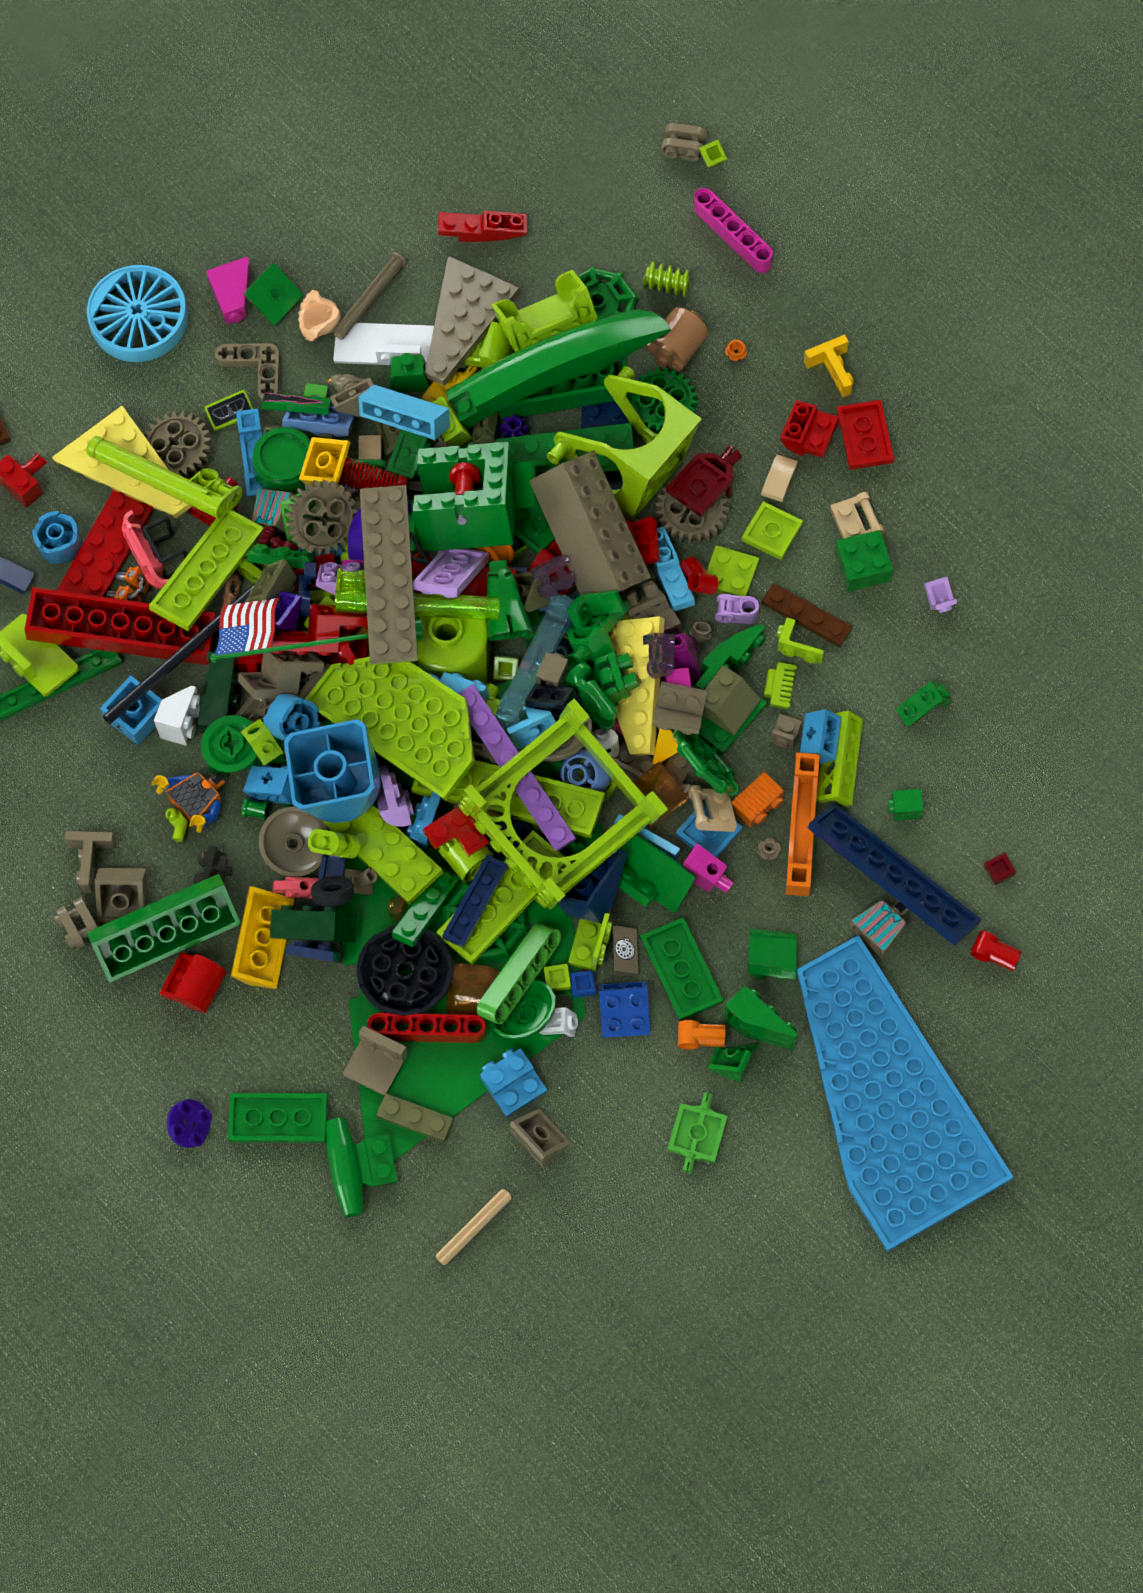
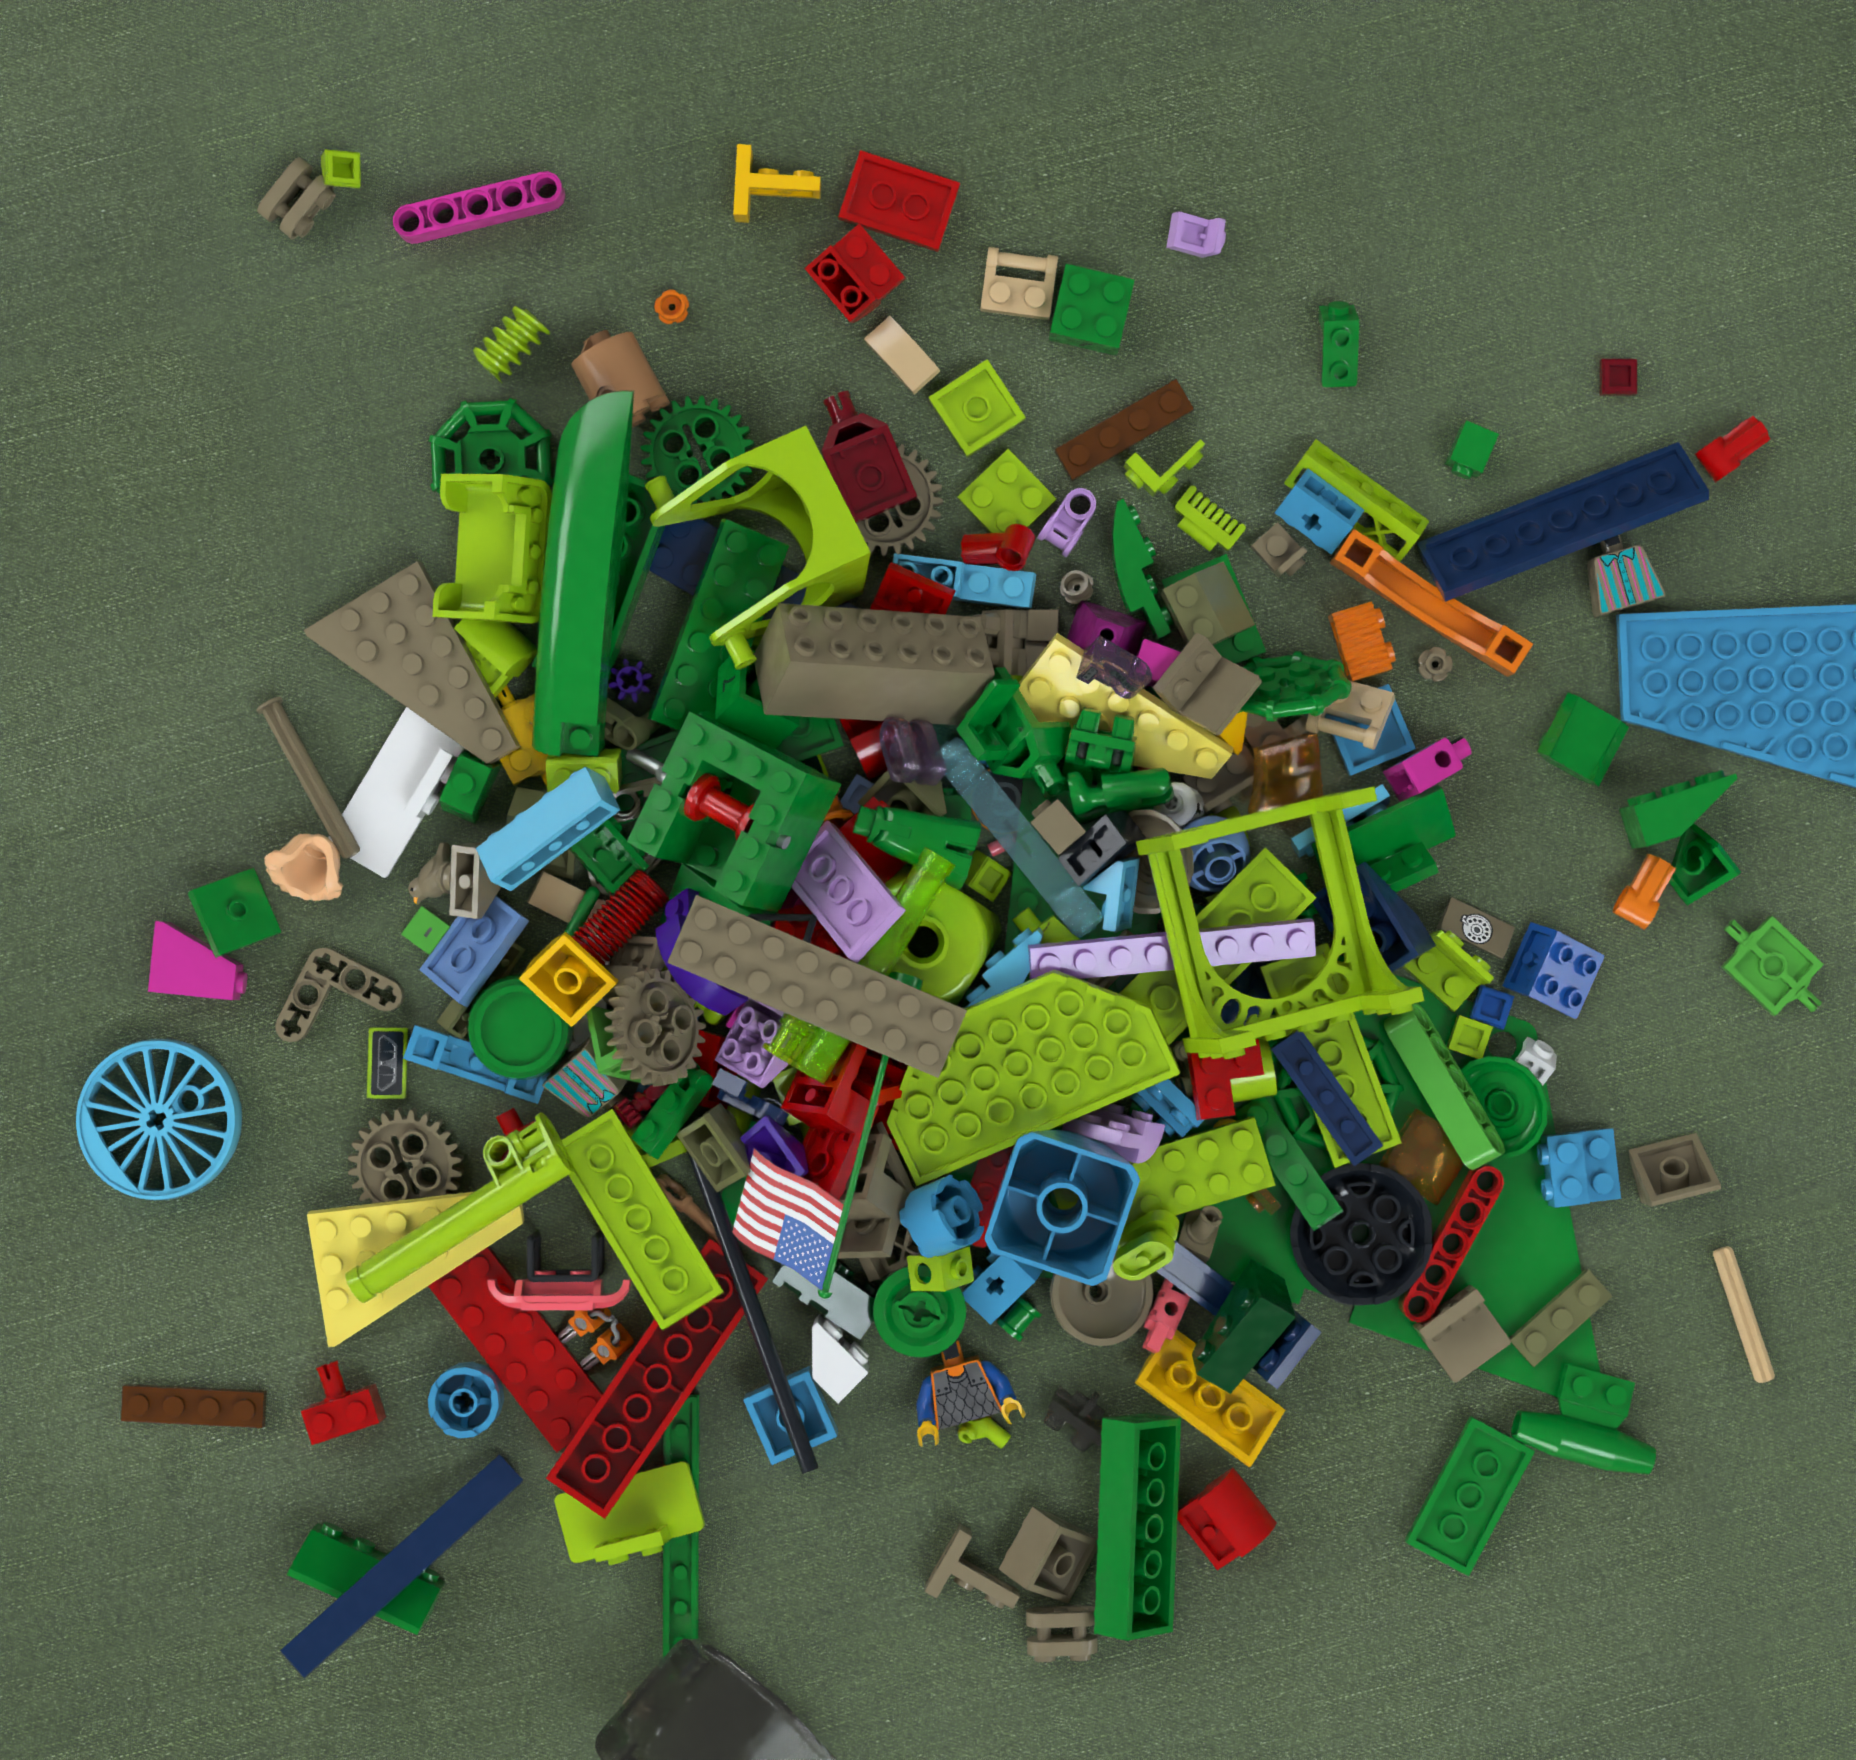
camera: 65 degrees left, 20 degrees up
dark purple plate [167,1099,212,1148] -> none
green tile [262,392,331,415] -> none
black tyre [311,876,354,907] -> none
red slope [437,211,527,242] -> none
green plate [640,917,723,1022] -> none

